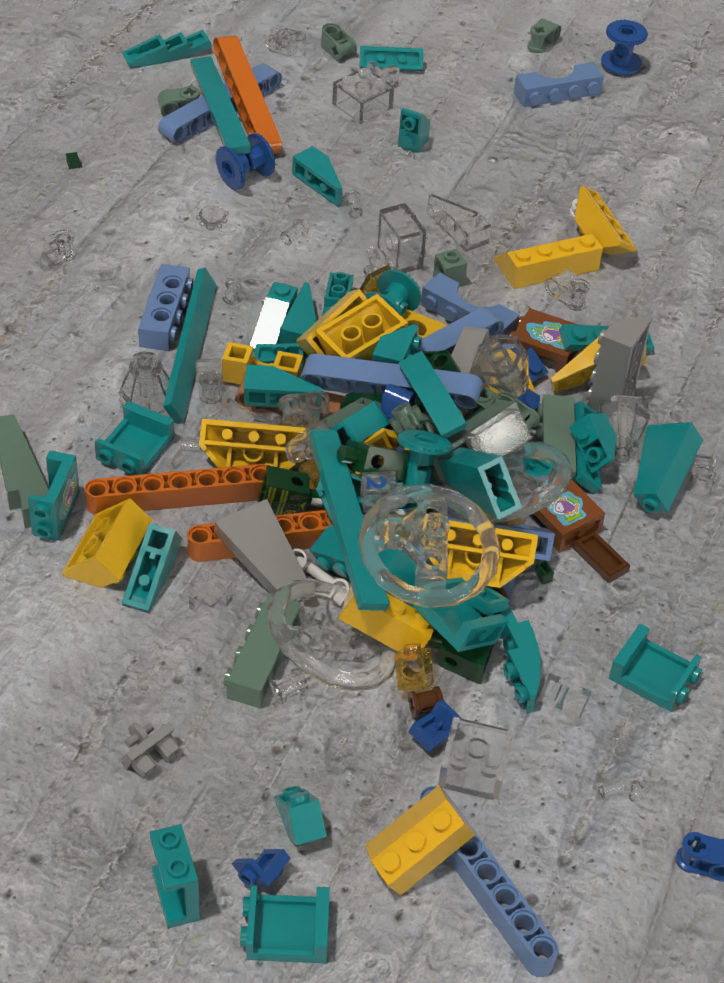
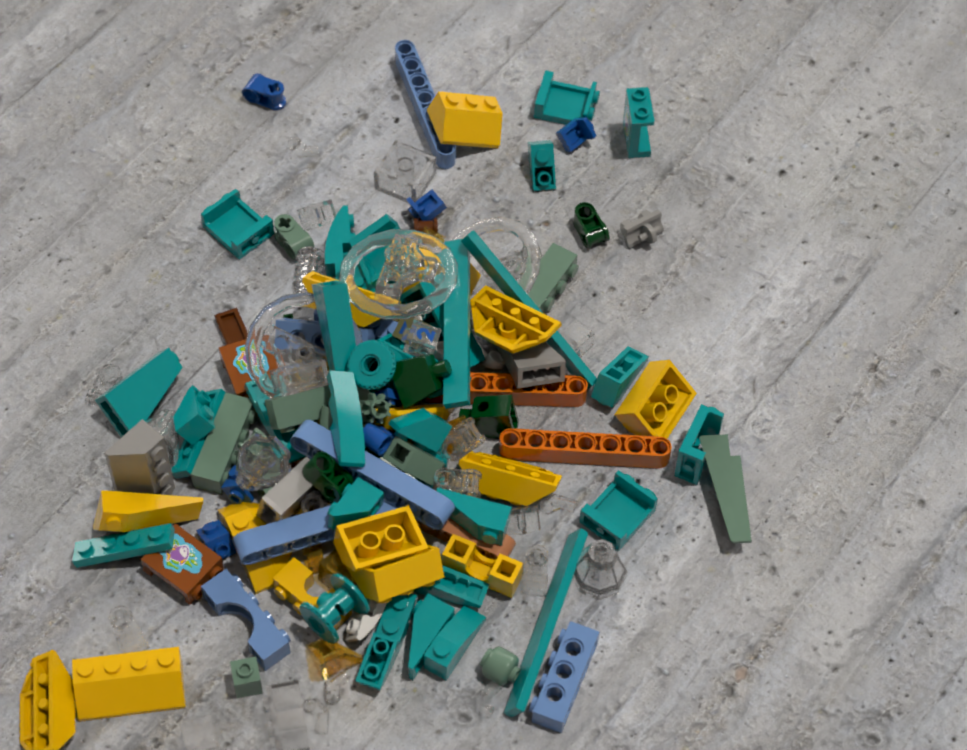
camera: 165 degrees left, 10 degrees up
none -> sand green piece [274,214,314,260]
none -> clear piece [291,246,325,300]
none -> teal tile [461,230,597,389]
none -> yellow wedge [470,285,562,354]
none -> sand green head [480,646,521,686]
none -> dark green piece [573,202,610,249]

